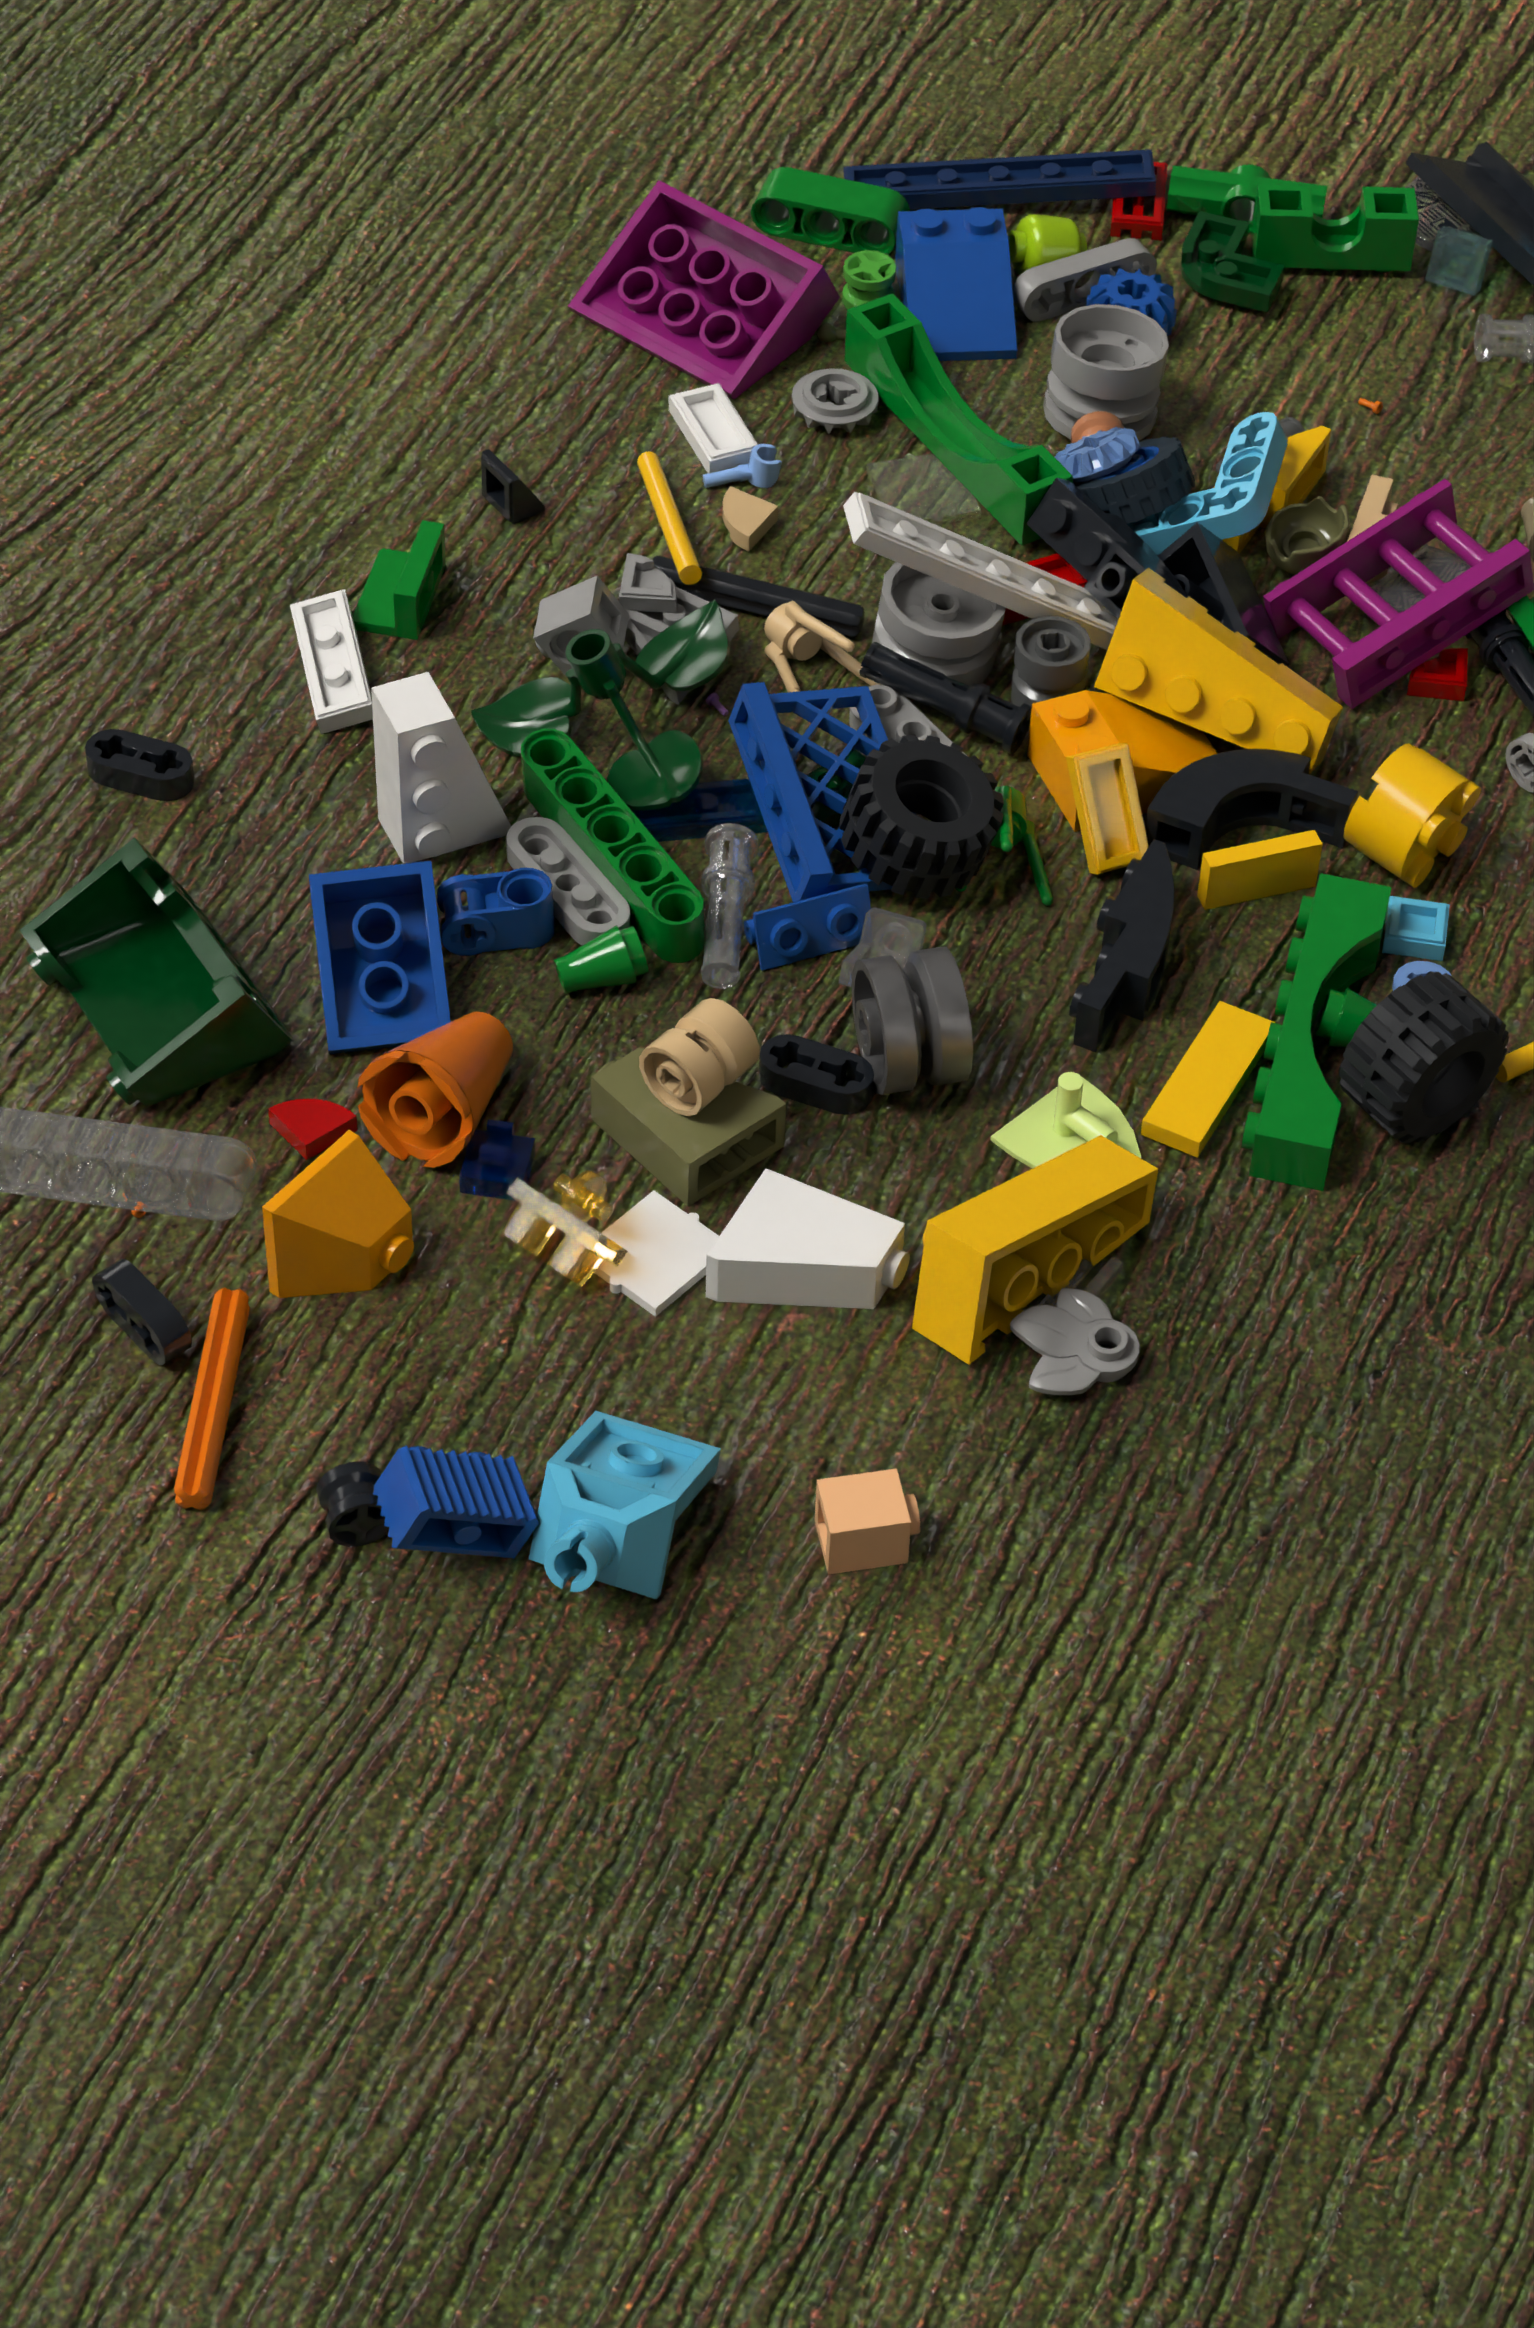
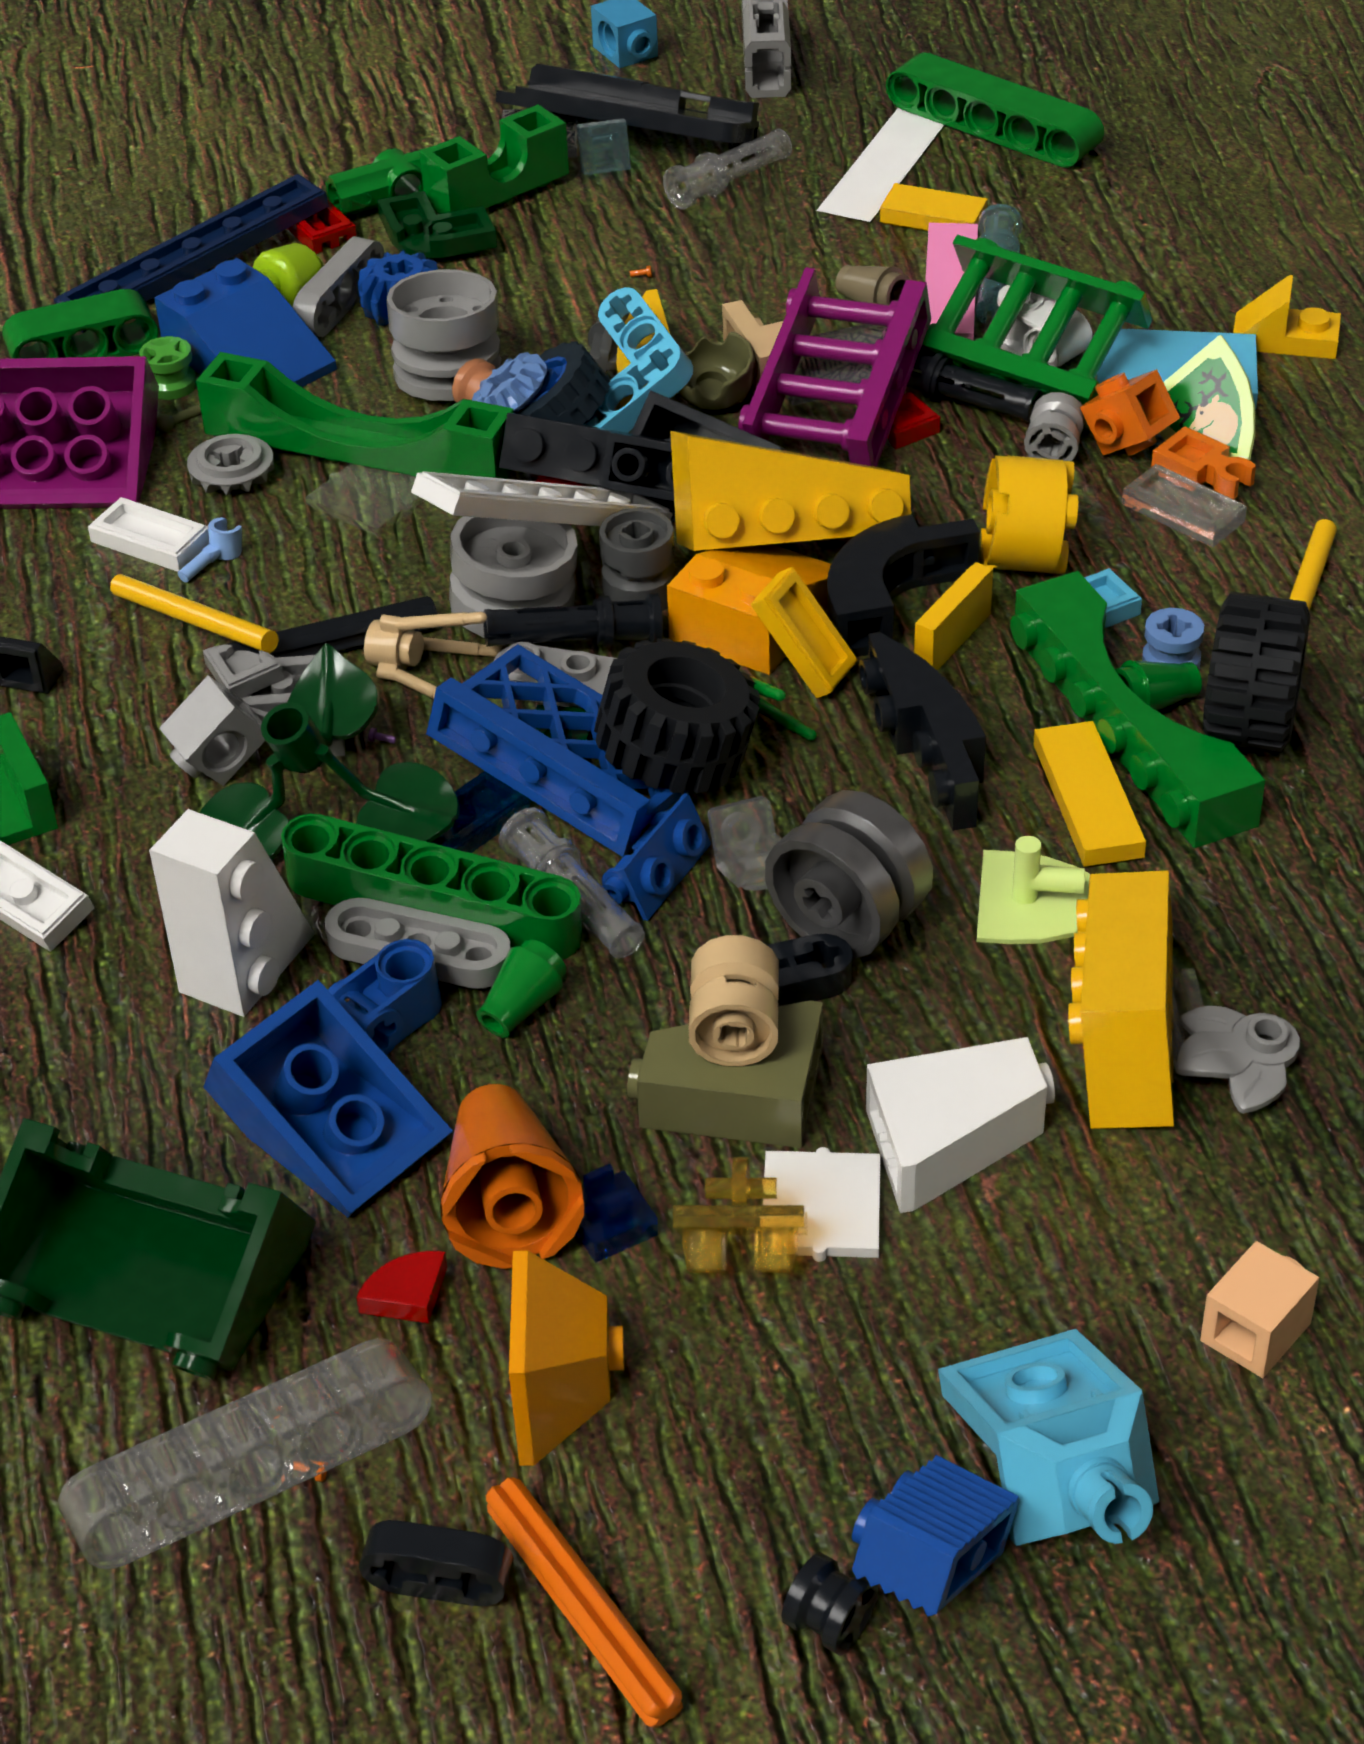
camera: 35 degrees left, 5 degrees down
tan tile [722,486,778,552] -> none

